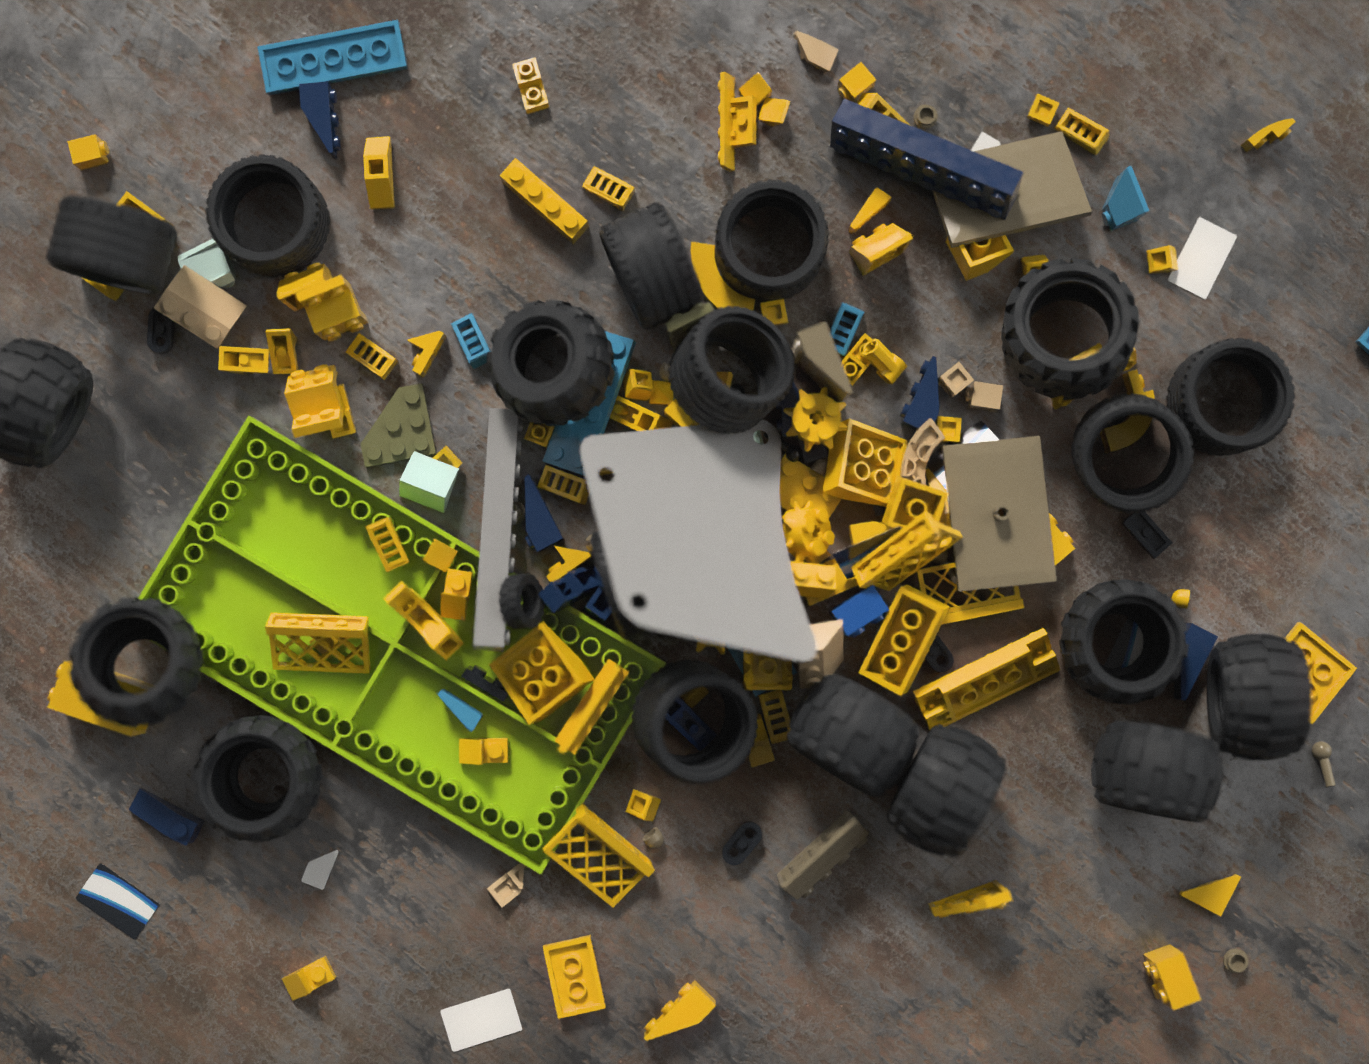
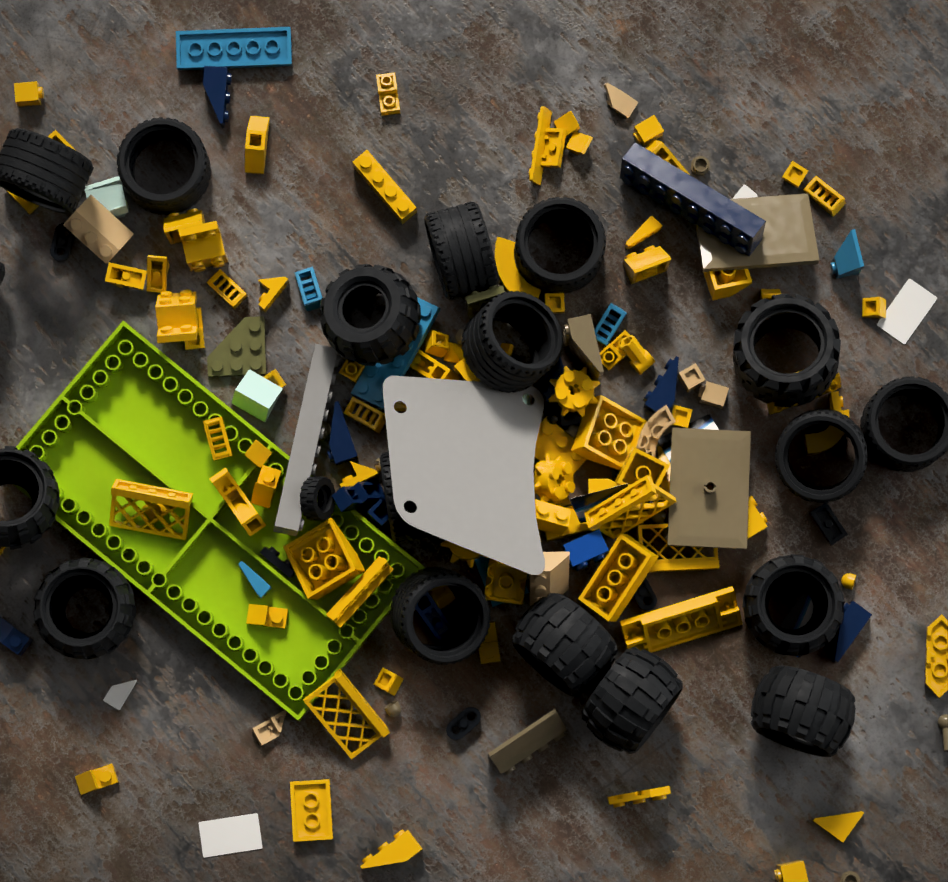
camera: 10 degrees right, 5 degrees down
yellow slope [582,166,635,211] -> none
yellow slope [758,690,791,744] -> none
black tyre [1207,634,1312,761] -> none

